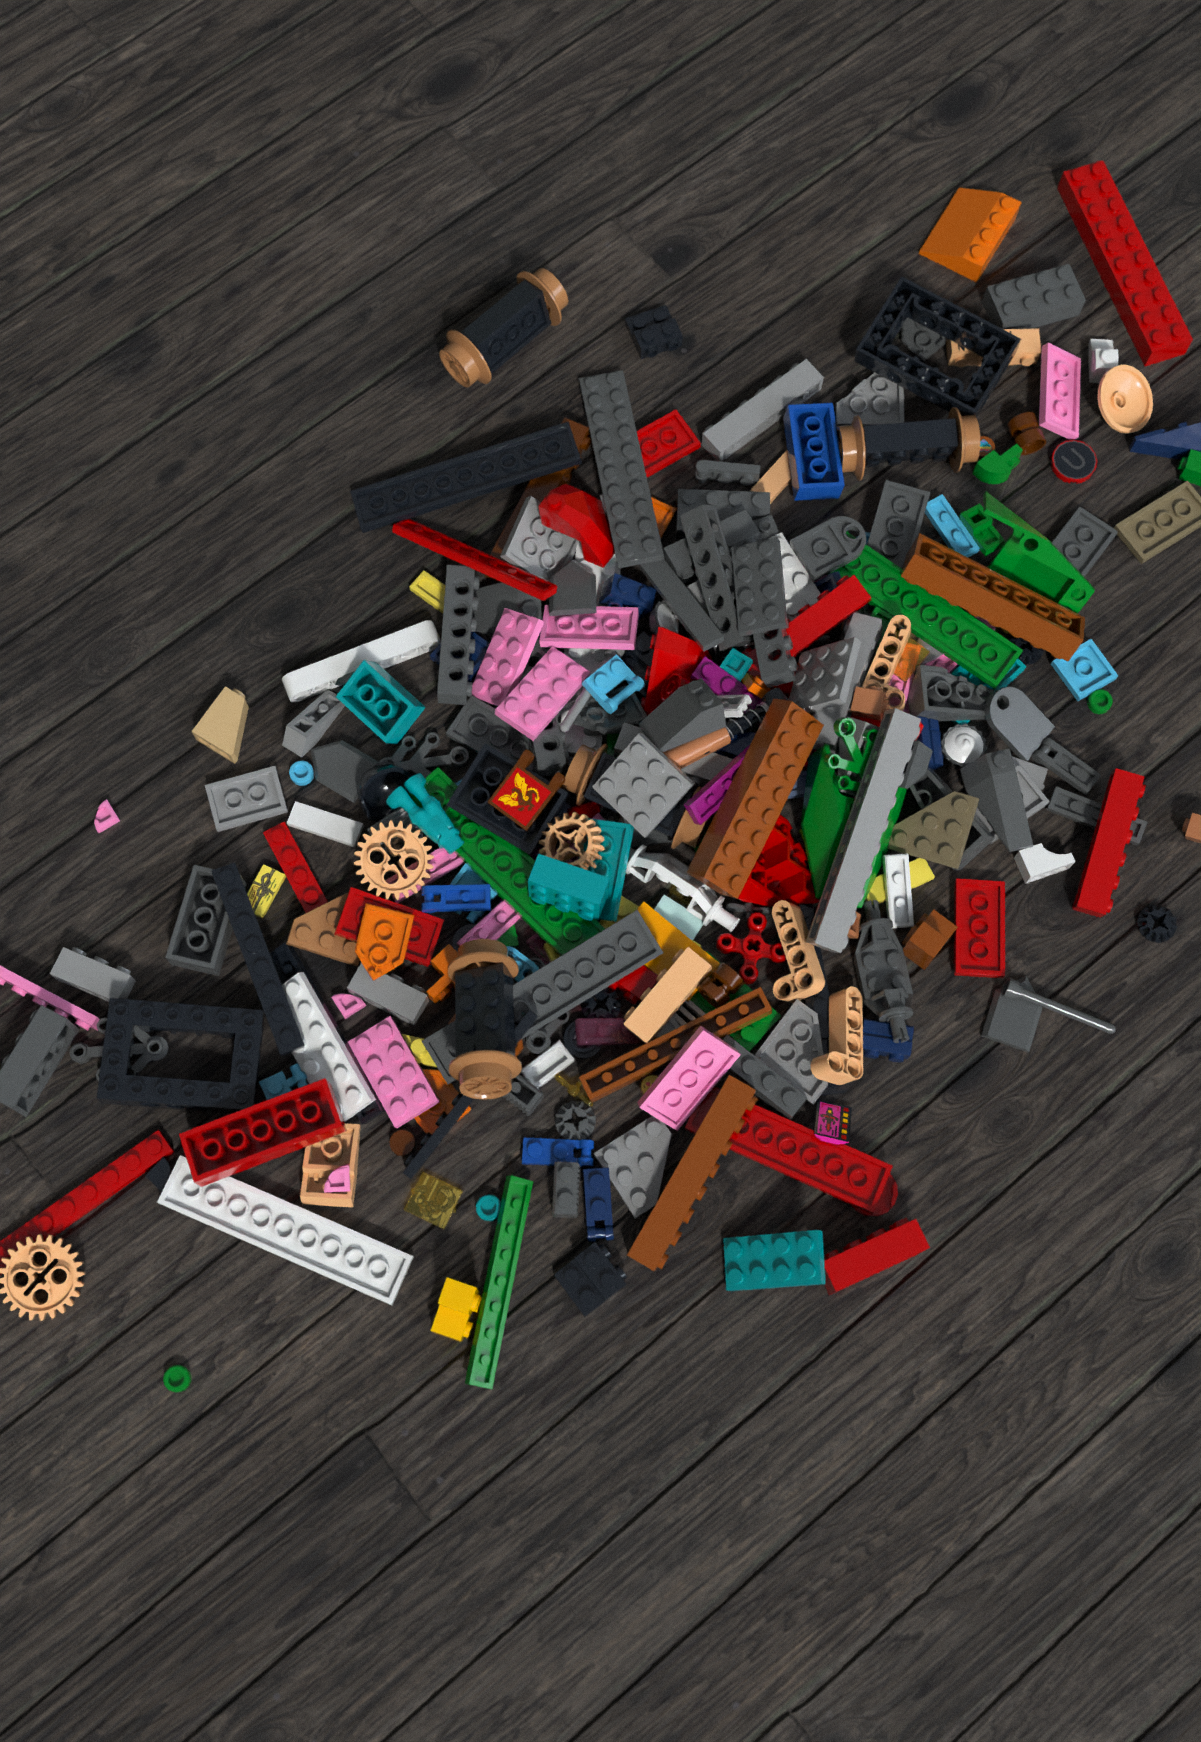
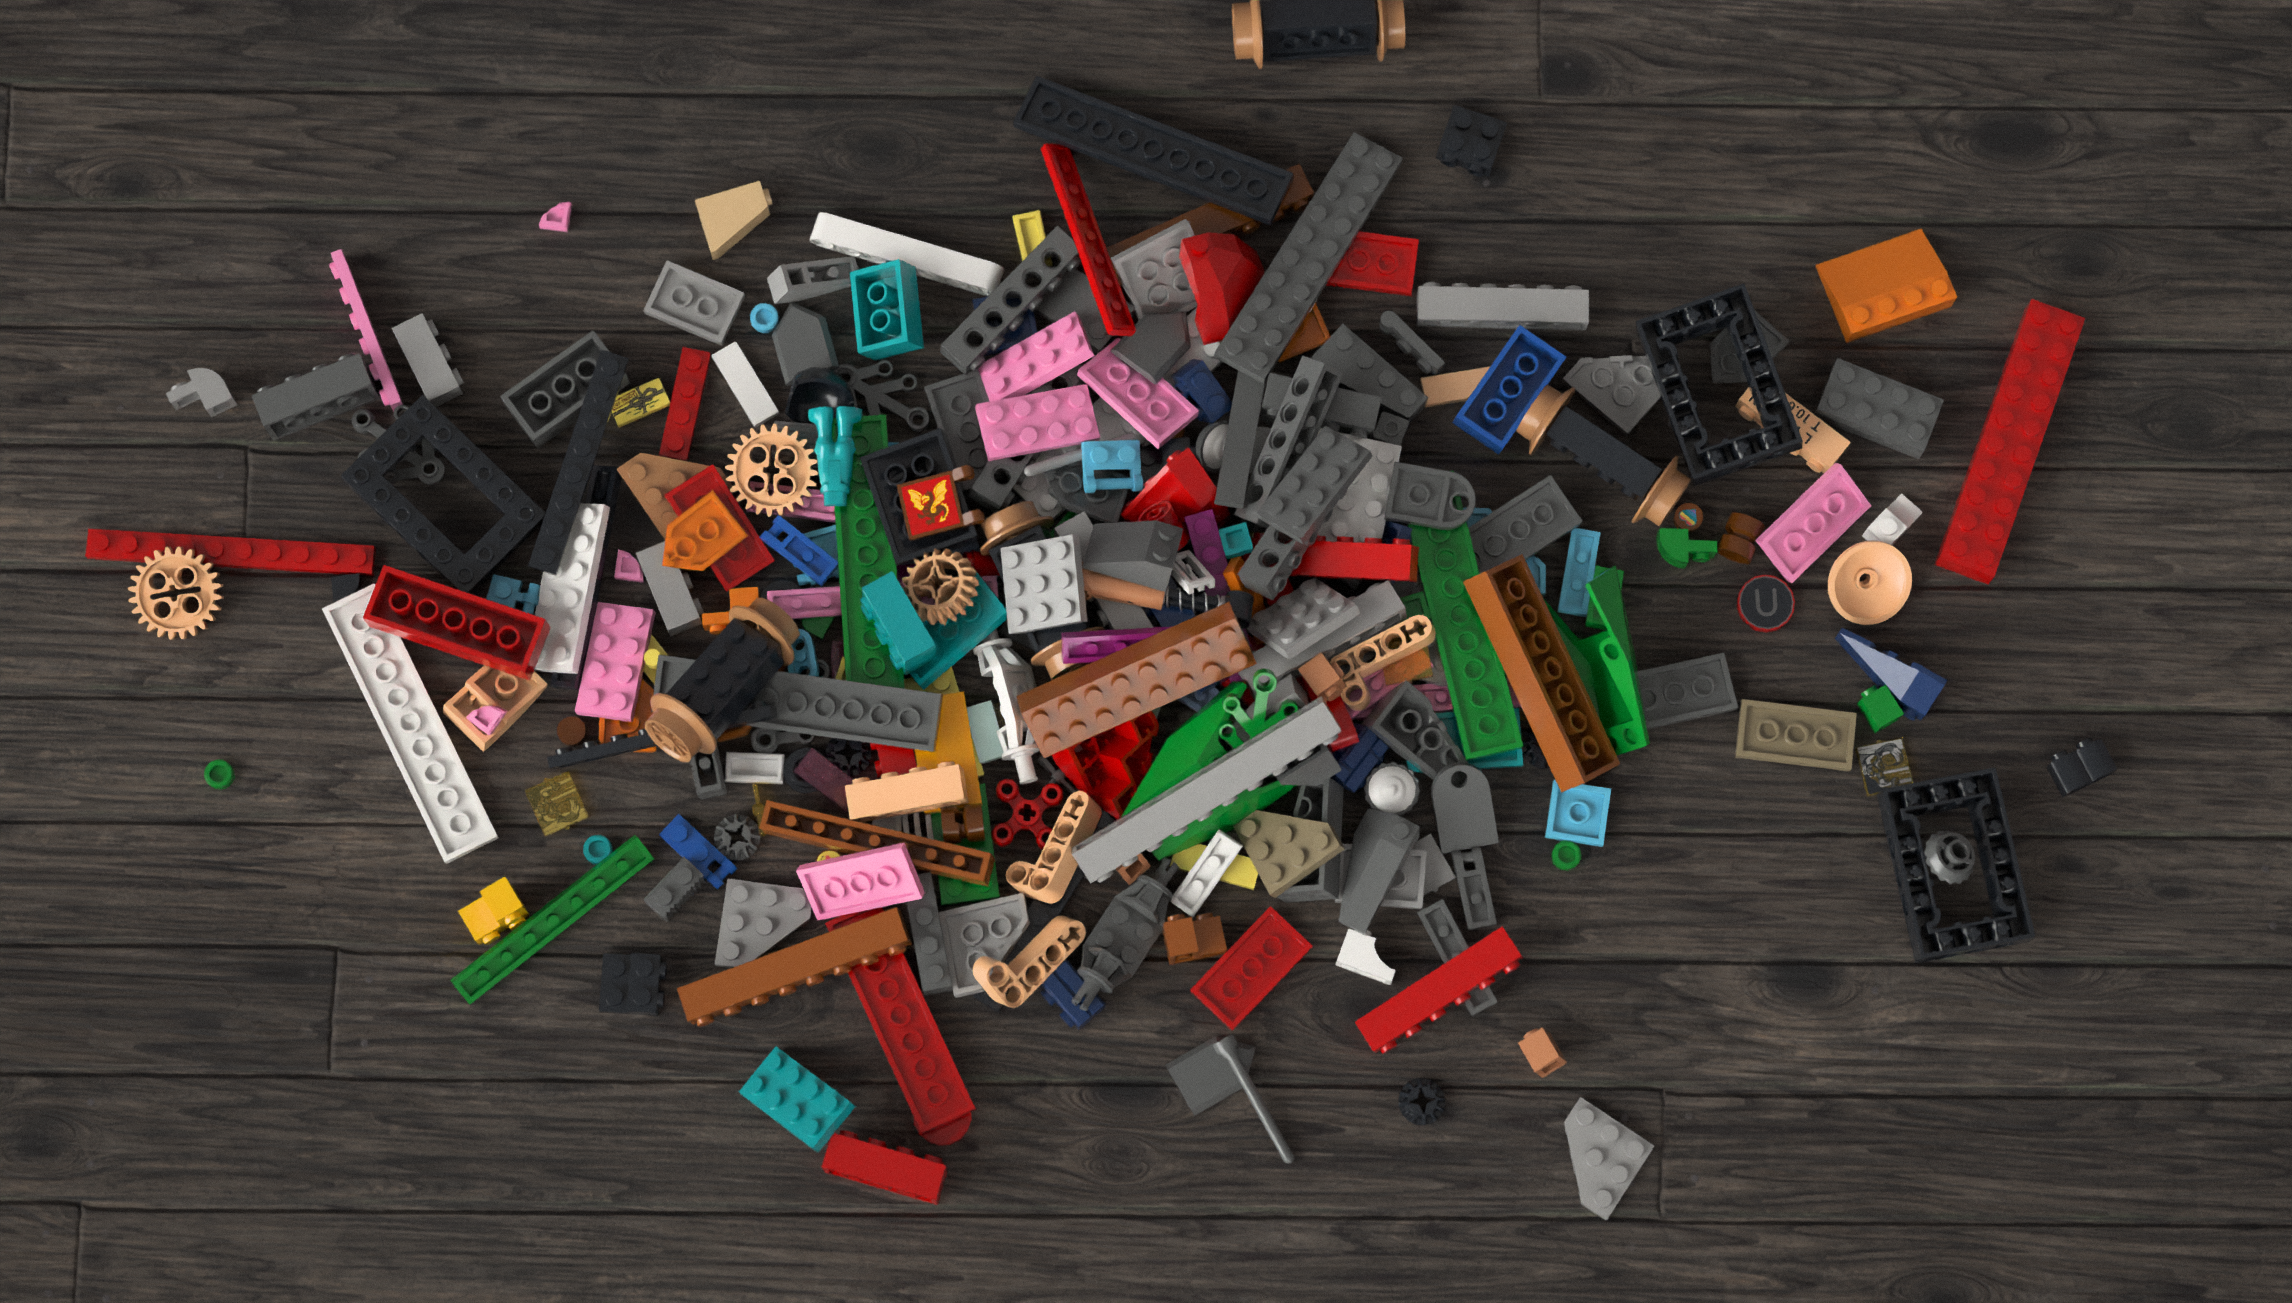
camera: 40 degrees right, 5 degrees up
dark blue plate [583,1167,614,1242] -> none
piece [814,1099,852,1145] -> none

